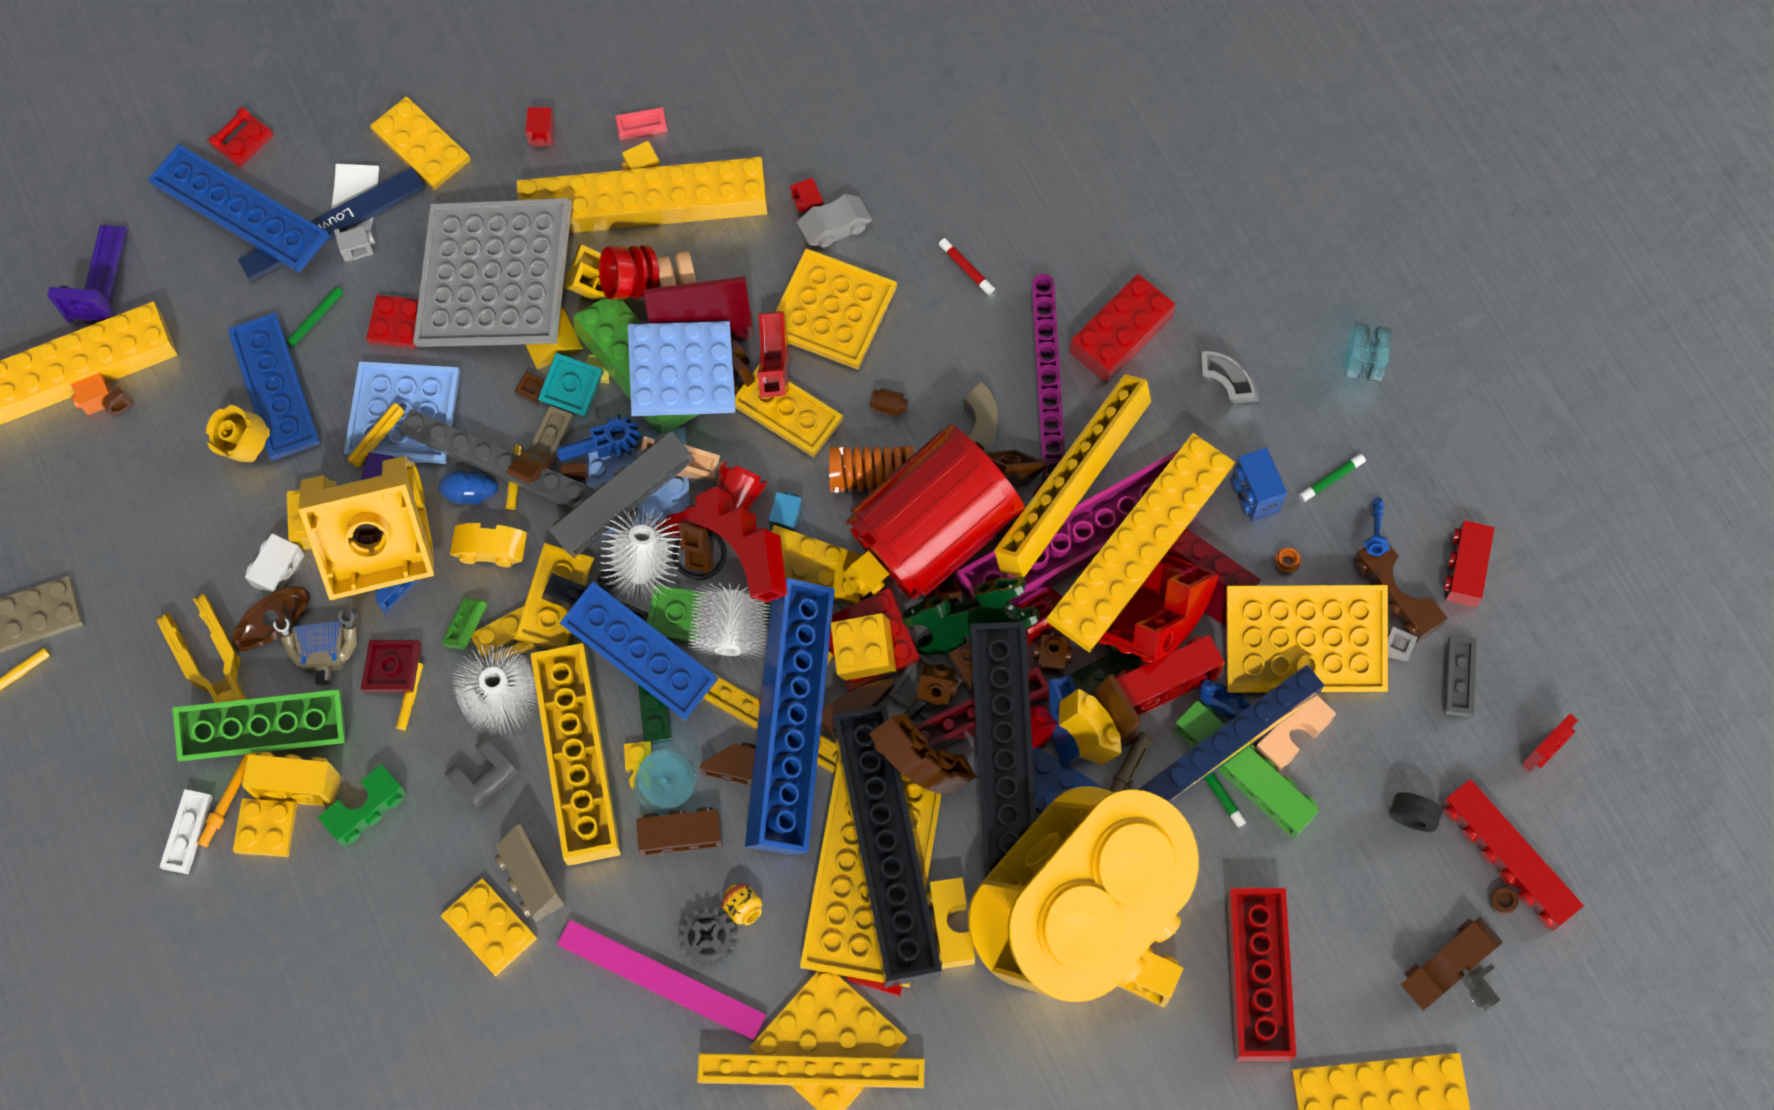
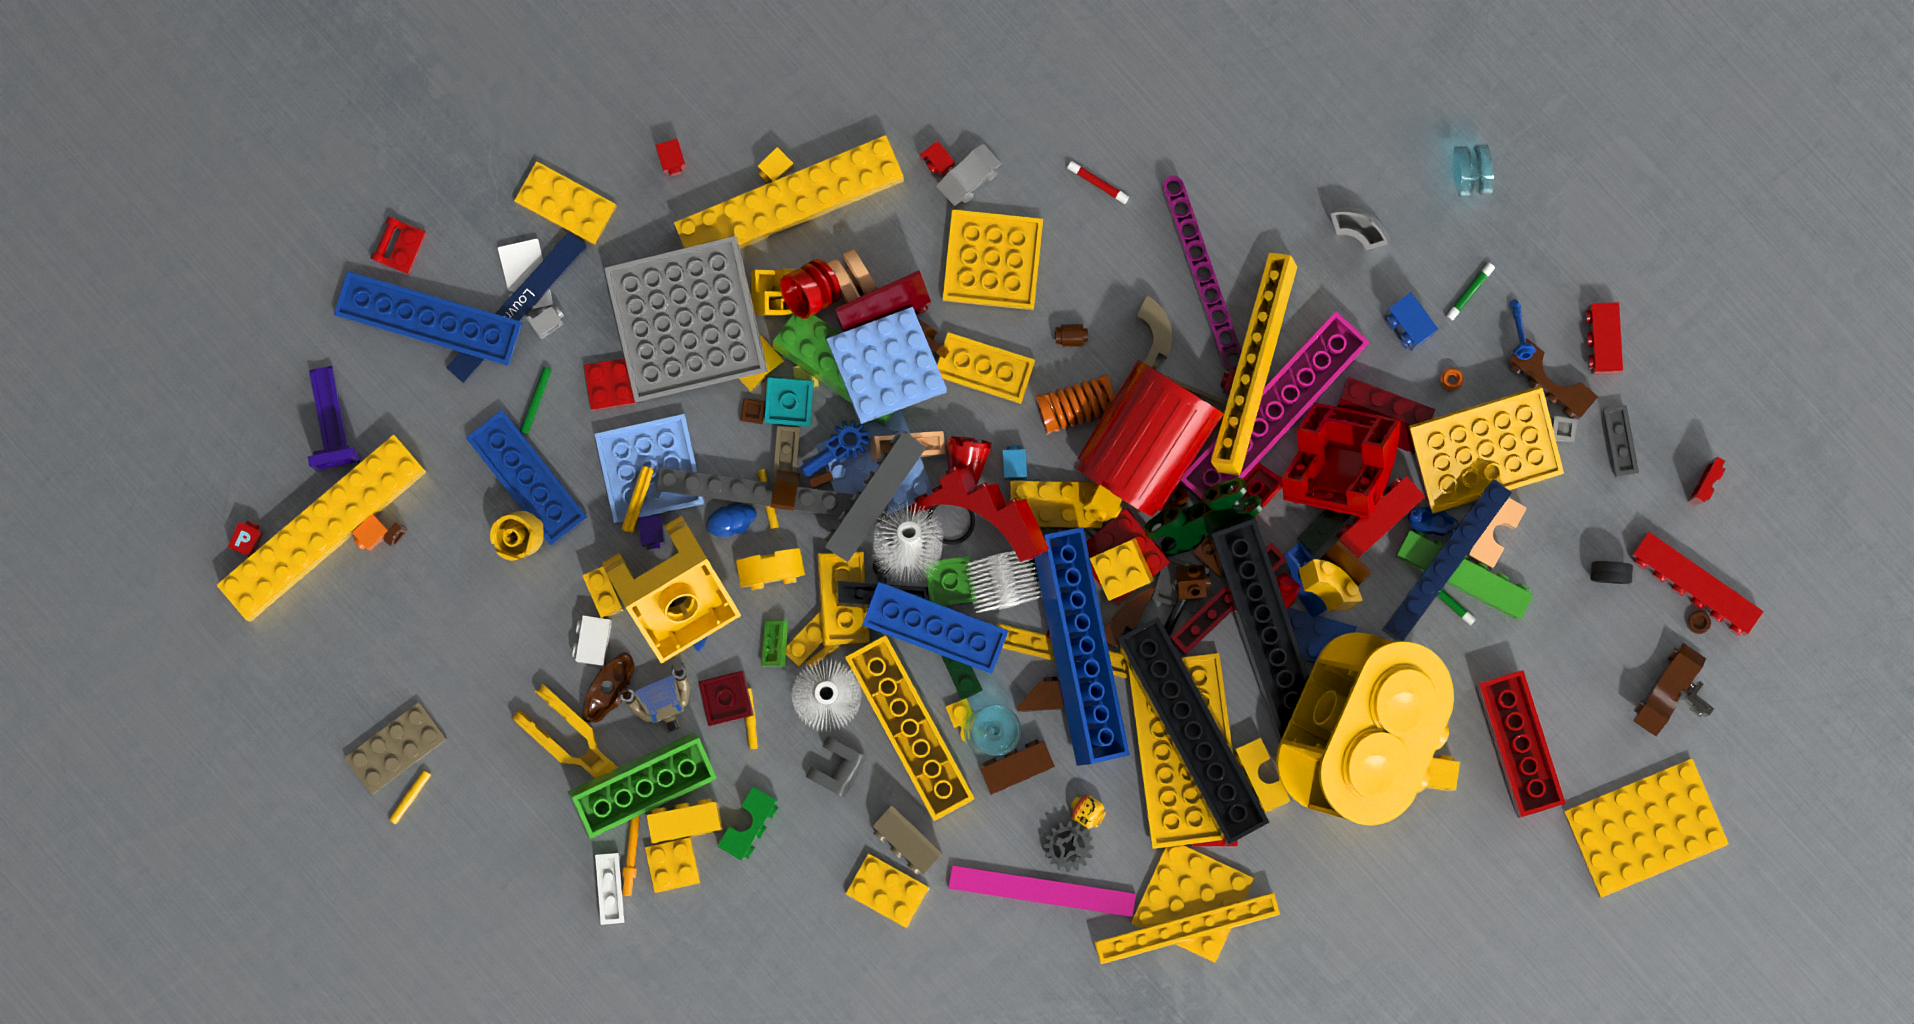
camera: 20 degrees left, 15 degrees up
coral tile [615,107,667,140] -> none
reddish brown slope [679,523,713,573] -> none
red arch [757,311,790,398] -> none
reddish brown brick [869,714,976,794] -> none
reddish brown slope [985,450,1047,487] -> none
reddish brown brick [1033,633,1072,676] -> none
yellow plate [1046,433,1236,653] -> none
red brick [1069,274,1176,384] -> none
dark tan pin [1109,731,1154,793] -> none

